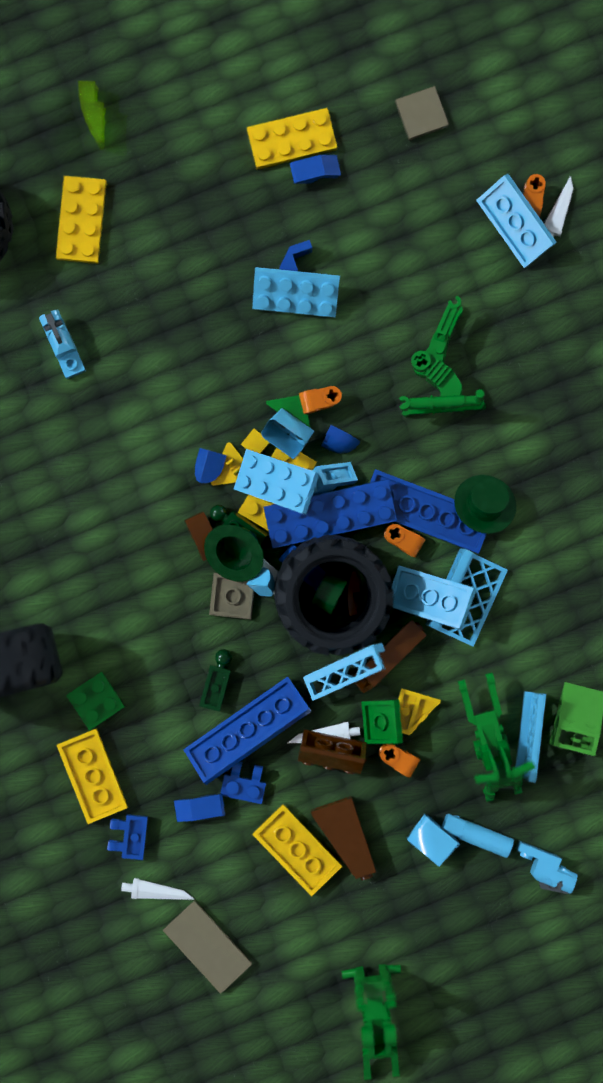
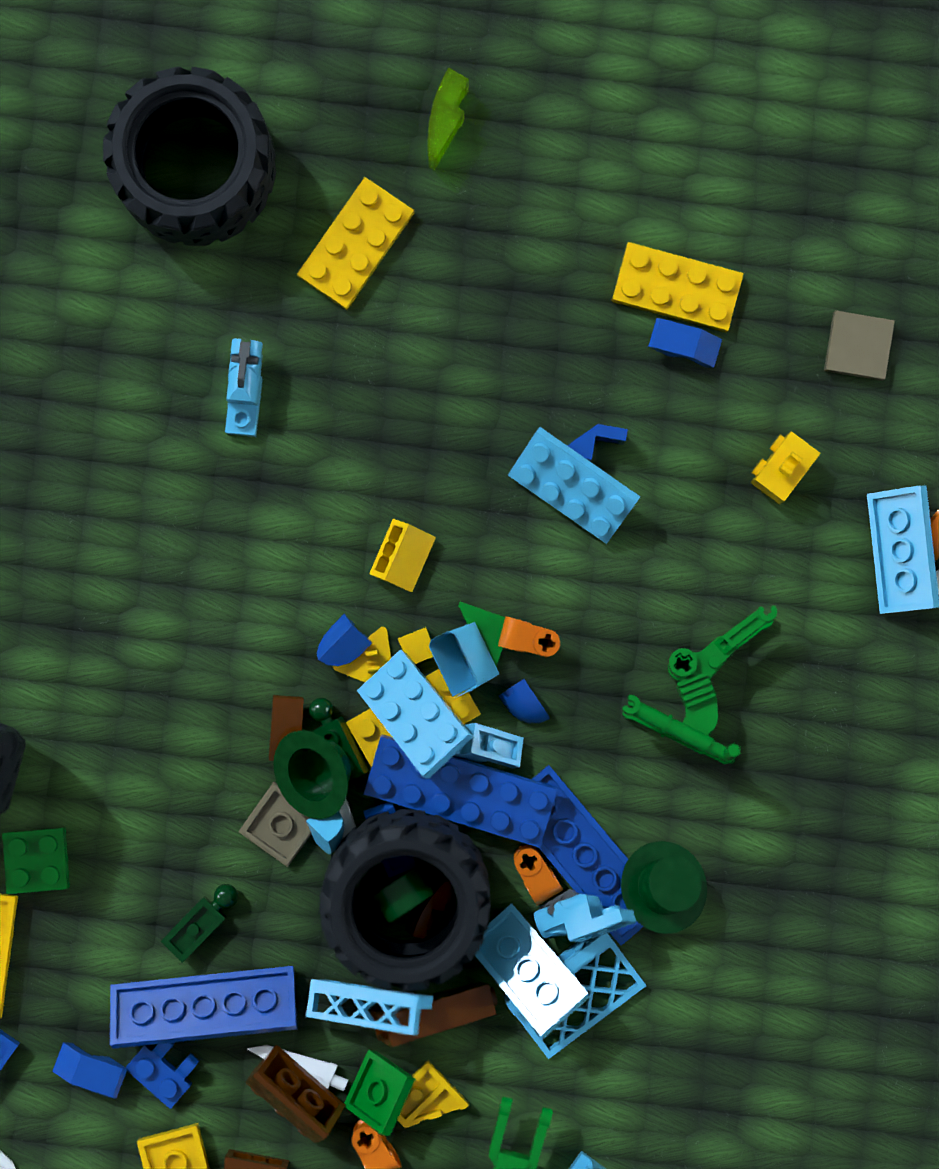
camera: 25 degrees right, 0 degrees up
none -> yellow brick [369,519,436,592]
none -> medium azure plate [534,889,636,942]
none -> yellow brick [751,431,821,504]

